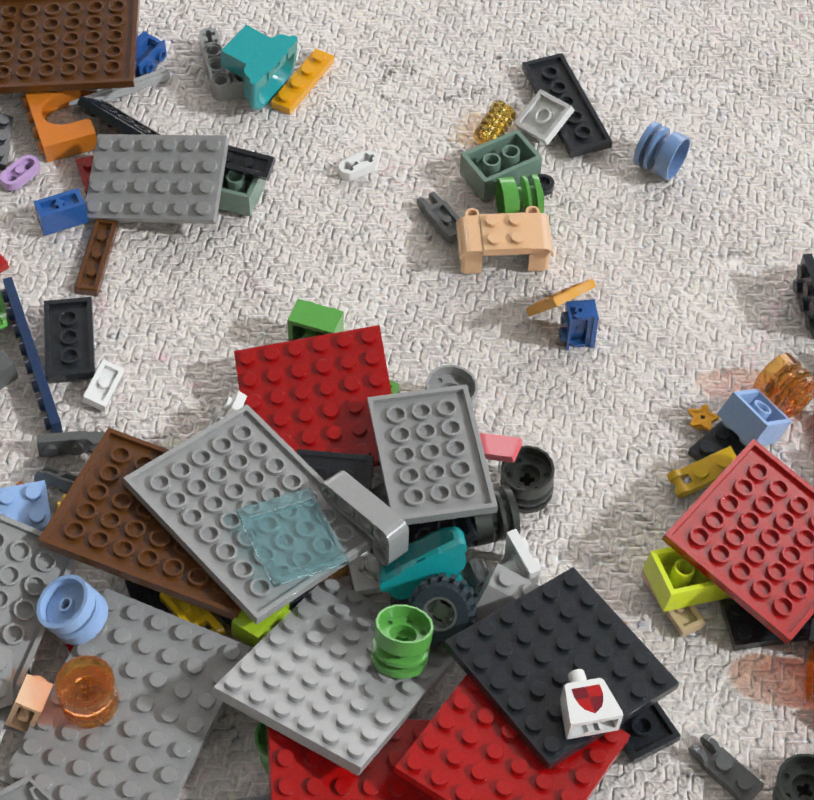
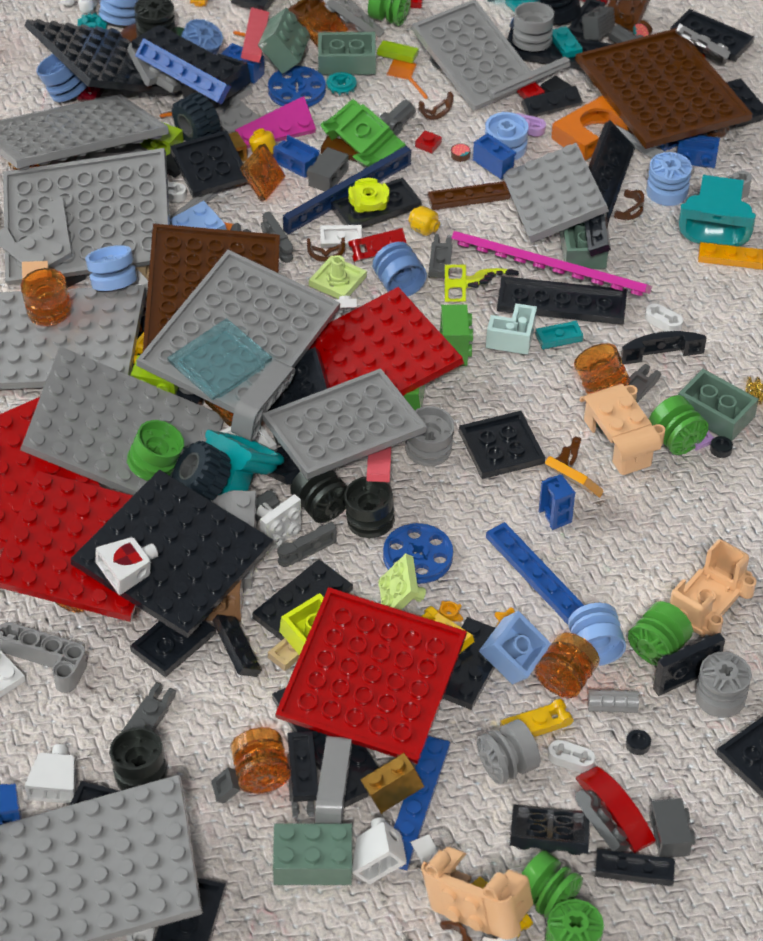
camera: 70 degrees right, 5 degrees down
none -> black plate [212,614,262,677]
none -> black plate [252,559,353,641]
none -> dark grey hinge [277,521,337,568]
none -> reddish brown helmet [307,238,345,262]
none -> yellowish green plate [309,255,367,299]
none -> neon yellow plate [348,178,389,213]
none -> red plate [348,228,407,262]
none -> medium blue wheel [372,242,427,297]
none -> yellowish green plate [378,554,426,610]
none -> blue wedge [383,523,453,584]
none -> yellow head [408,206,440,236]
none -> dark grey hinge [428,234,453,278]
none -> light orange plate [437,601,463,622]
none -> neon yellow piece [445,264,519,302]
none -> tile [451,143,471,162]
none -> dark pink plate [451,231,652,296]
none -> black plate [458,411,546,479]
none -> light blue wheel [485,112,528,160]
none -> light aqua brick [486,304,537,355]
none -> blue plate [486,522,585,625]
none -> black plate [497,276,627,325]
none -> teal plate [535,321,584,349]
none -> reddish brown helmet [555,436,582,468]
none -> light blue wheel [568,603,626,666]
none -> clear orange wheel [574,343,630,394]
none -> reddish brown helmet [614,189,645,220]
none -> black slope [620,331,707,365]
none -> bright green wheel [628,601,693,666]
none -> light blue wheel [646,152,692,206]
none -> light nougat container [670,539,757,637]

